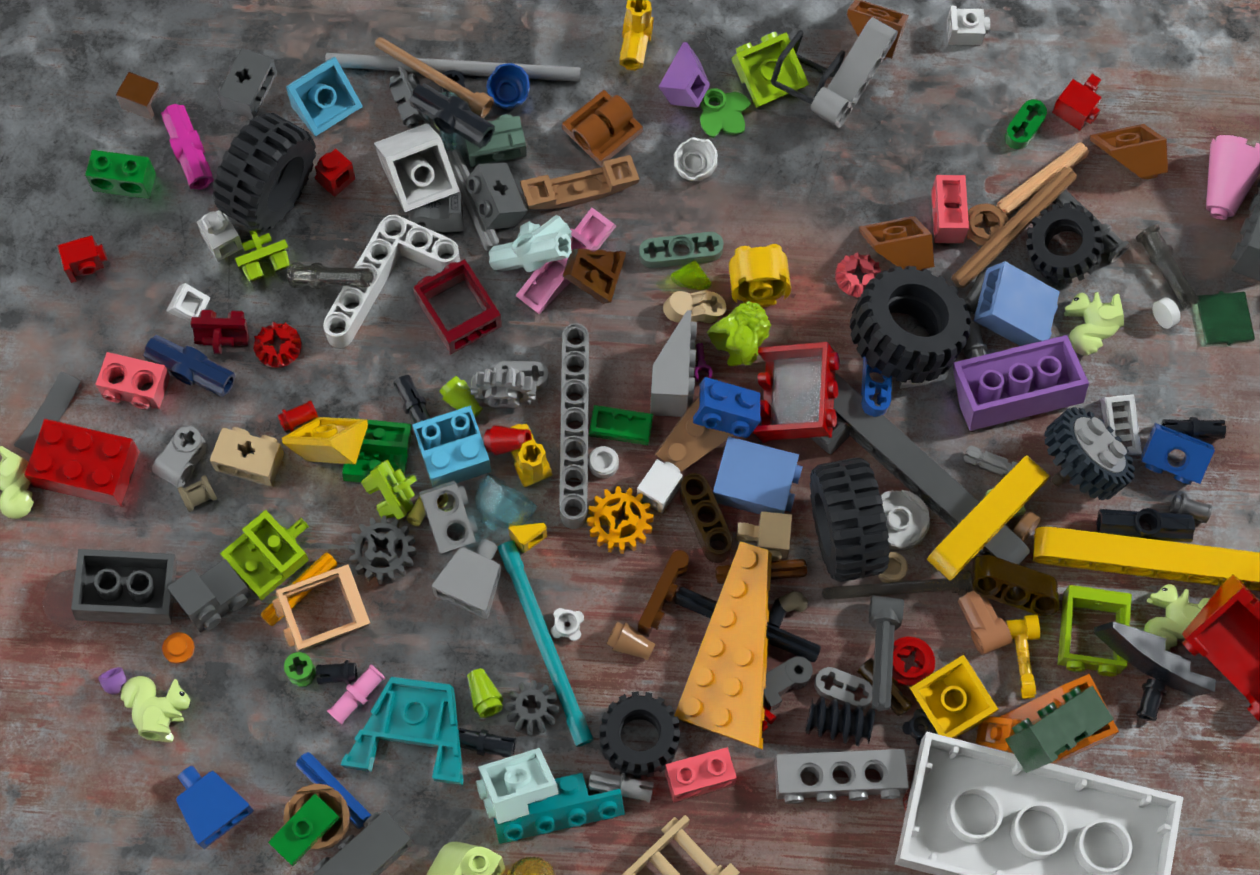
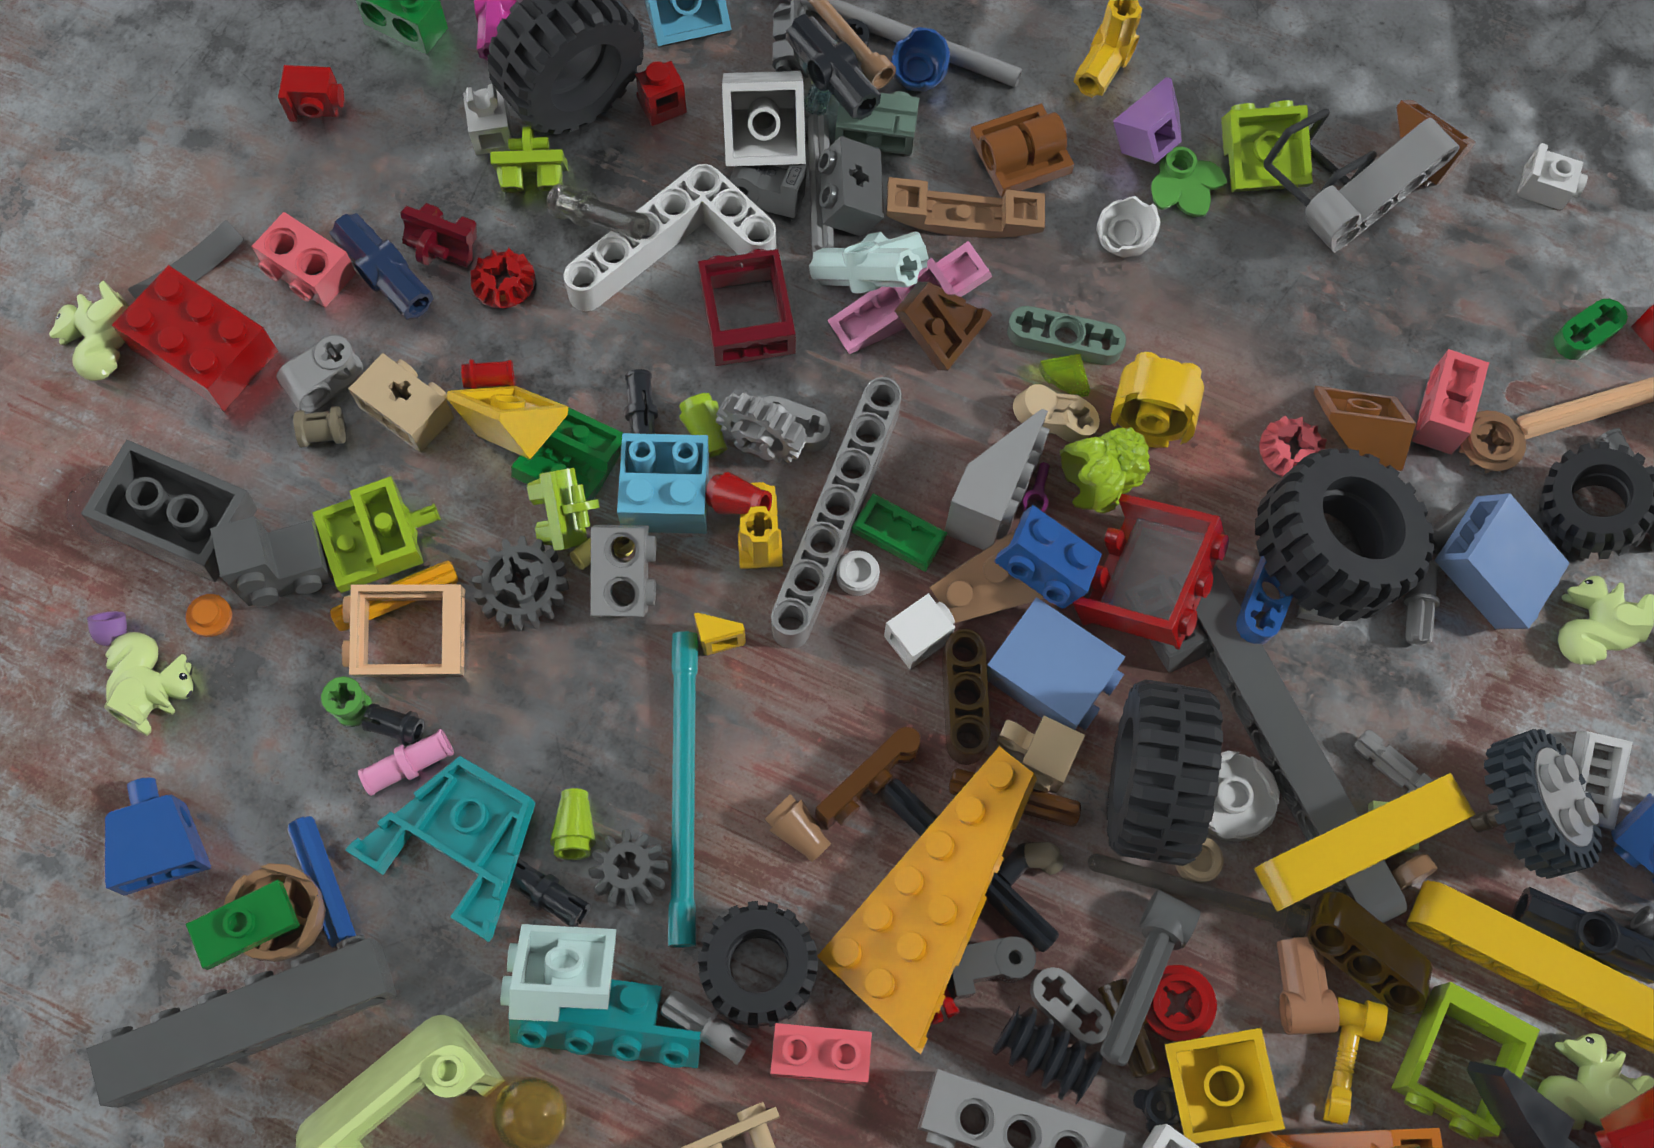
camera: 20 degrees right, 0 degrees up
white slope [166,283,210,321] -> none
light grey torso [431,539,501,619] -> none
clear light blue cylinder [475,473,537,531] -> none
white plate [551,608,584,641] -> none
light orange gear [587,486,654,554] -> none
medium nougat axle [951,167,1077,288] -> none
medium lavender slope [953,335,1089,431] -> none

